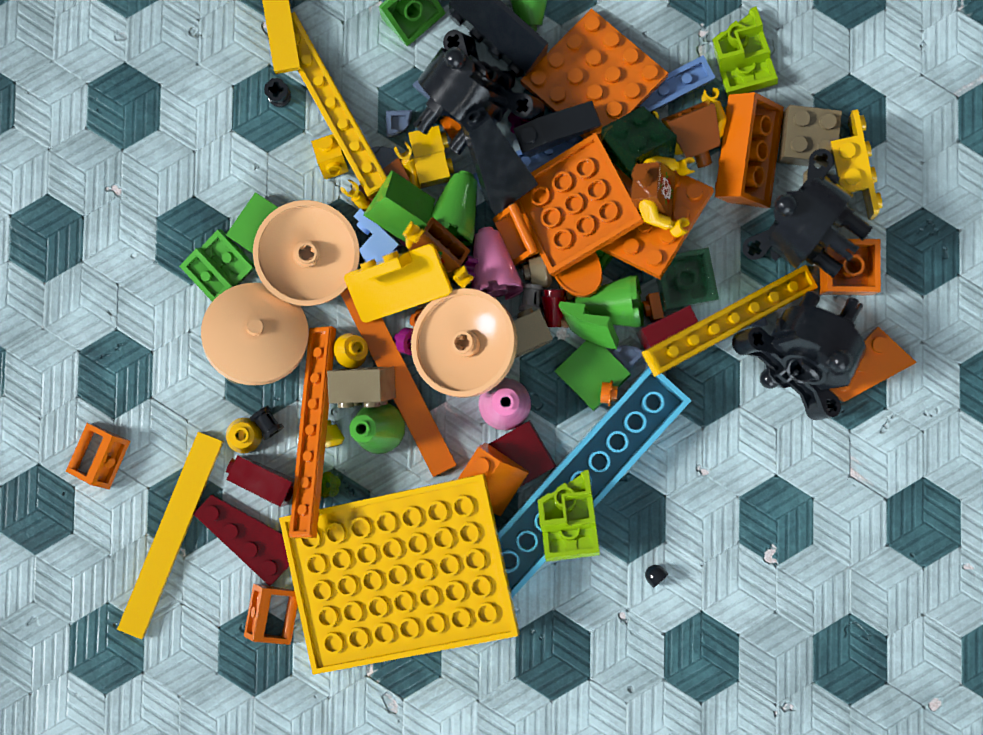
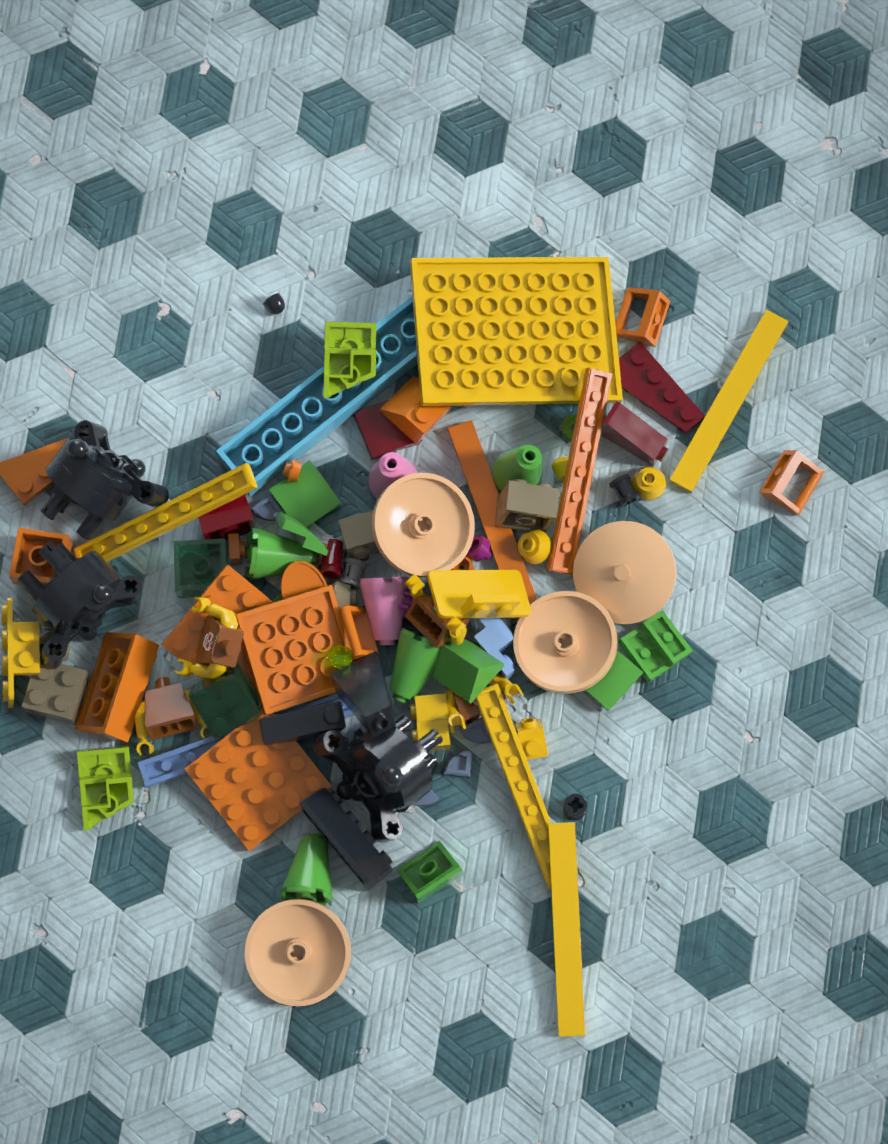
camera: 165 degrees left, 10 degrees down
none -> clear neon green plate [327,645,353,668]

